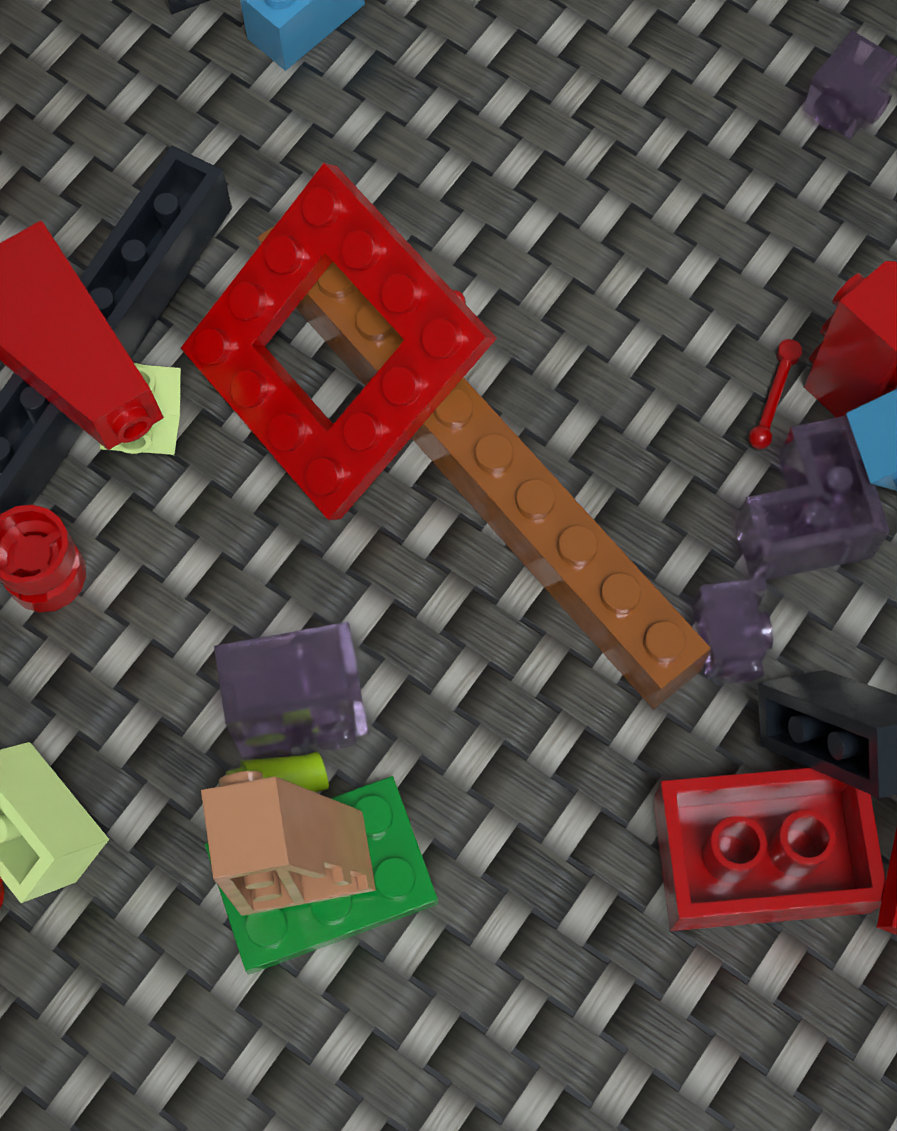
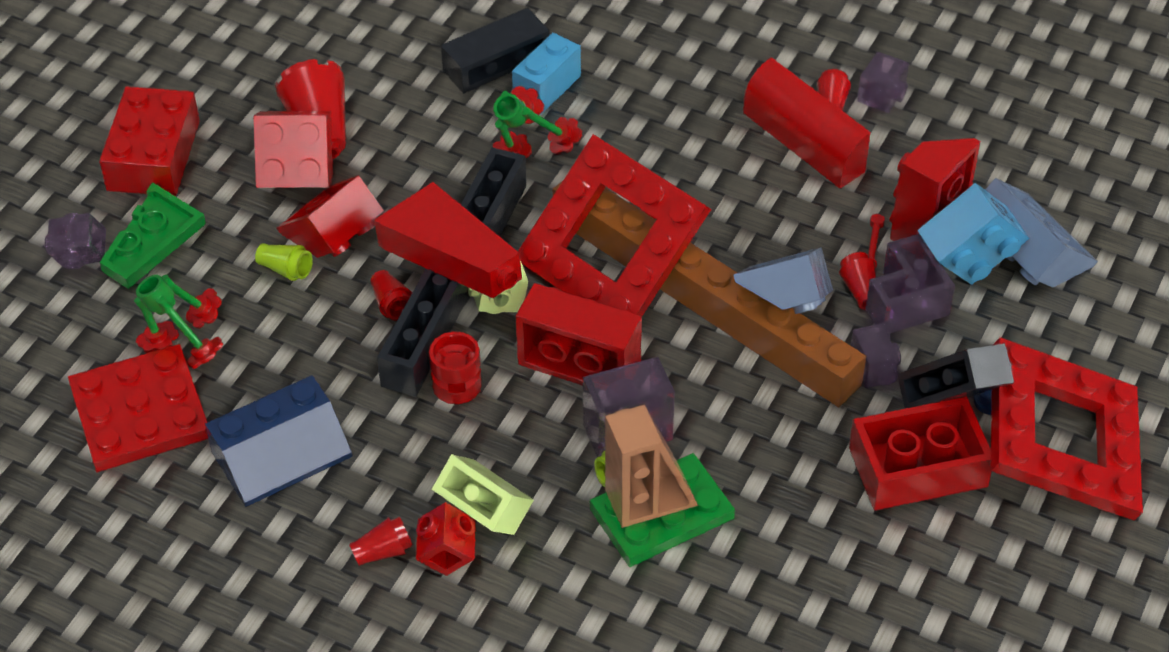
camera: 10 degrees left, 20 degrees down
none -> plant [493,86,582,158]
none -> red brick [516,283,642,399]
none -> sand blue slope [734,247,833,314]
none -> red brick [743,57,871,189]
none -> red cone [817,69,851,111]
none -> red cone [839,252,880,310]

